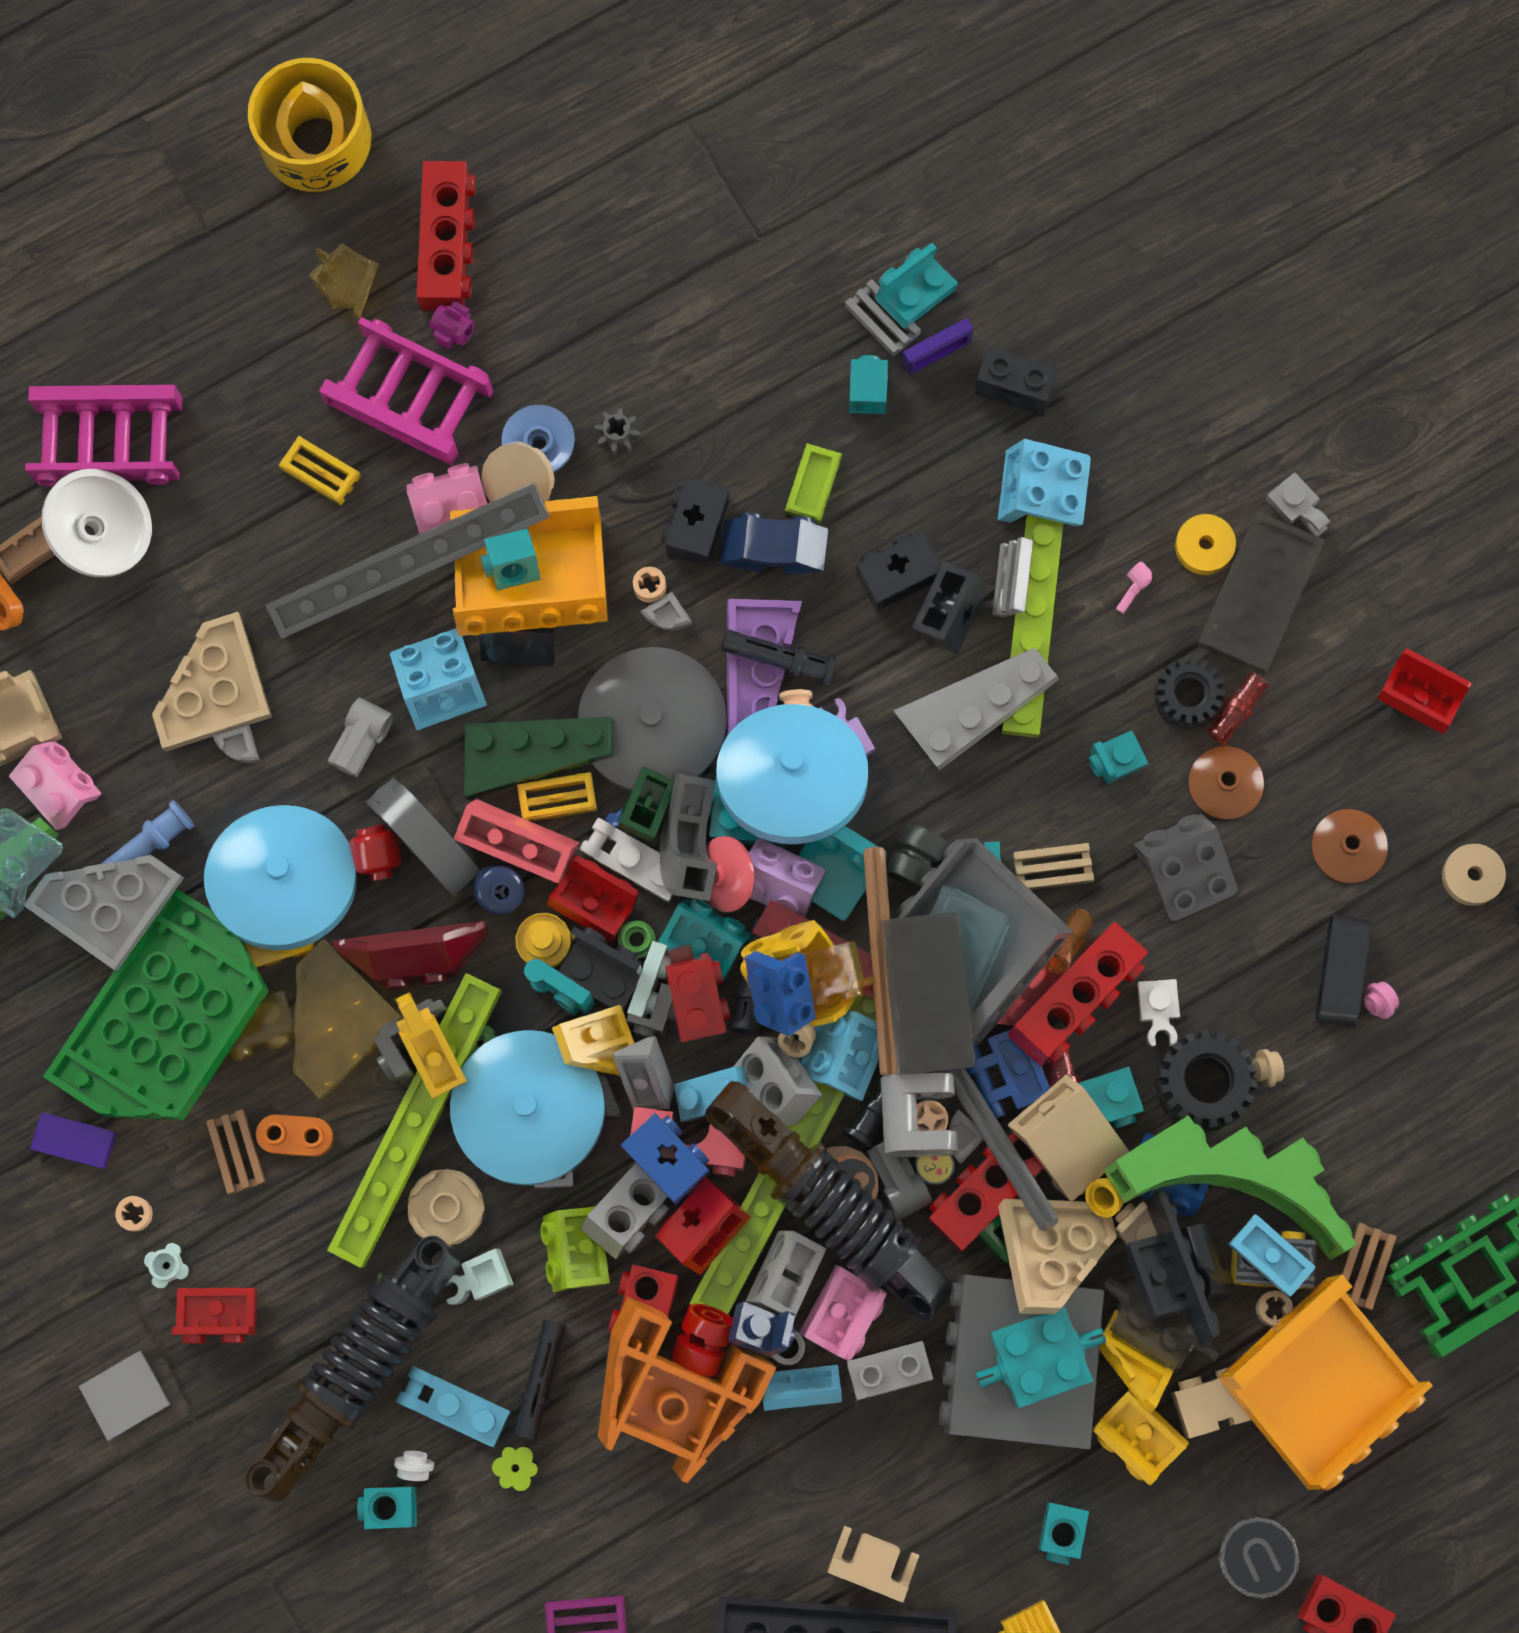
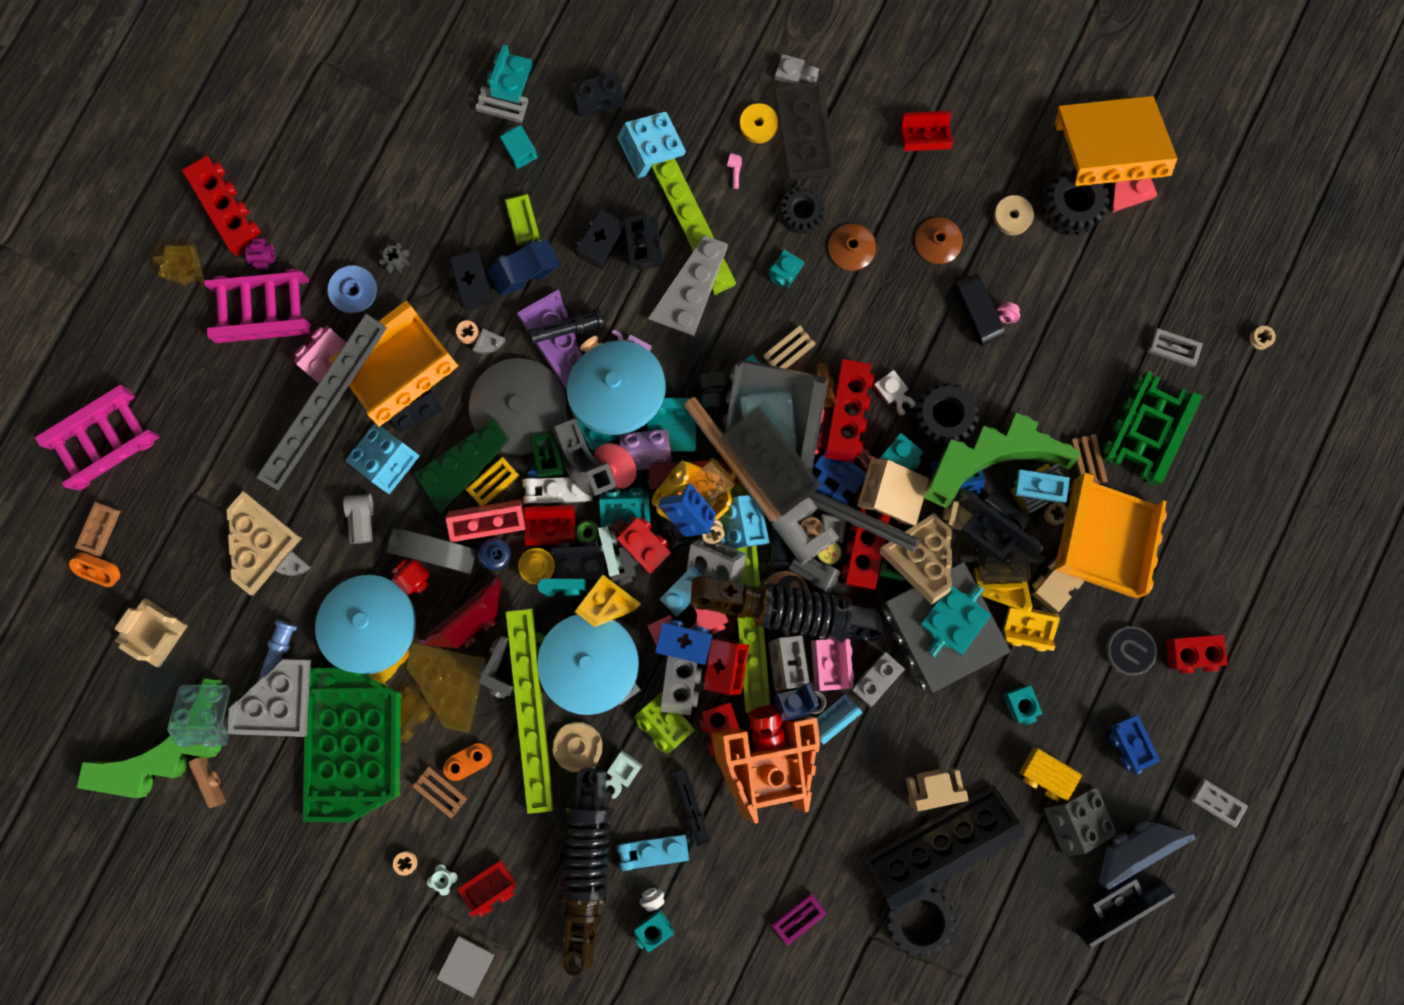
camera: 40 degrees left, 5 degrees up
bright pink bracket [9,741,101,830] -> none
dark purple tile [30,1112,117,1170] -> none
white dish [42,469,152,577] -> none
yellow piece [248,58,371,192] -> none
yellow tile [279,436,361,506] -> none
yellow hinge [395,993,467,1099] -> none
tan tile [481,441,555,502] -> none
teal brick [481,528,541,591] -> none
lime plant [492,1447,538,1491] -> none
light grey slope [613,1036,674,1110] -> none
dark purple tile [902,318,973,375] -> none
light grey tile [992,537,1033,618] -> none
yellow piece [1085,1177,1124,1218] -> none
dark grey bracket [1134,814,1238,921] -> none
clear red pin [1207,672,1269,746] -> none
tan plate [1252,1049,1284,1088] -> none

